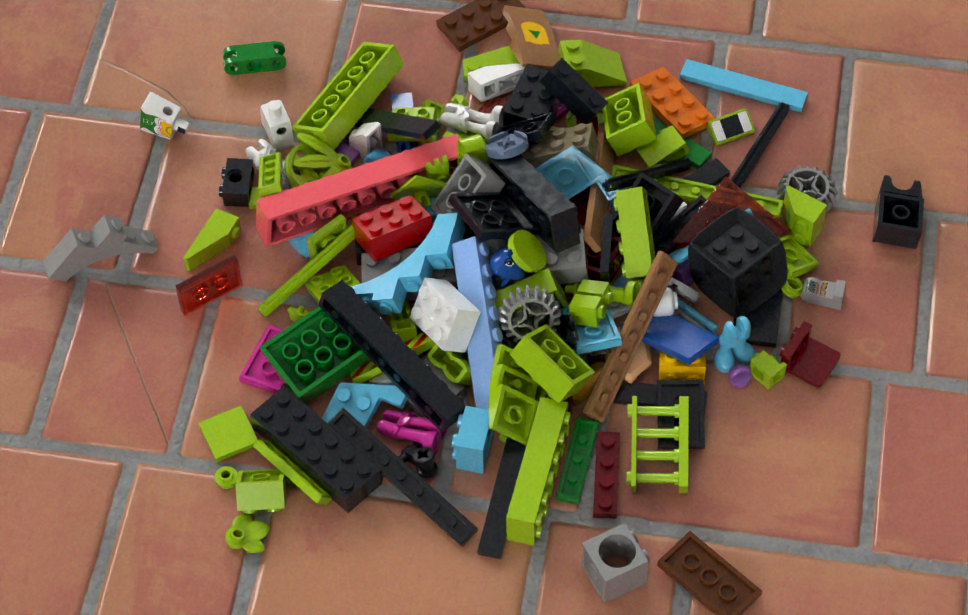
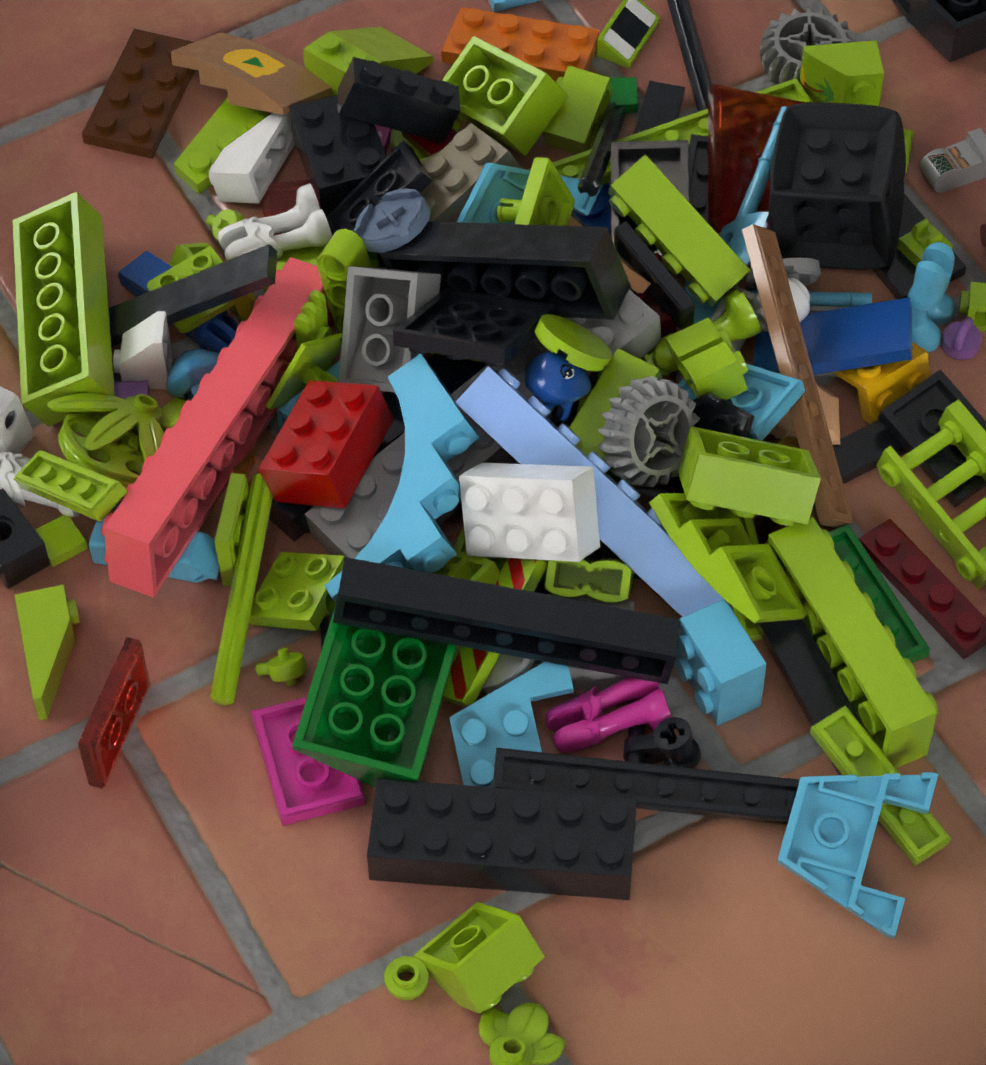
camera: 40 degrees left, 0 degrees up
lime tile [198,406,258,463] -> none
lime tile [253,440,332,505] -> none
lime plate [781,277,803,298] -> none
none -> lime tile [497,157,575,226]
none -> medium azure wing [777,772,938,939]
none -> lime tile [810,705,951,867]
none -> lime tile [897,219,953,266]

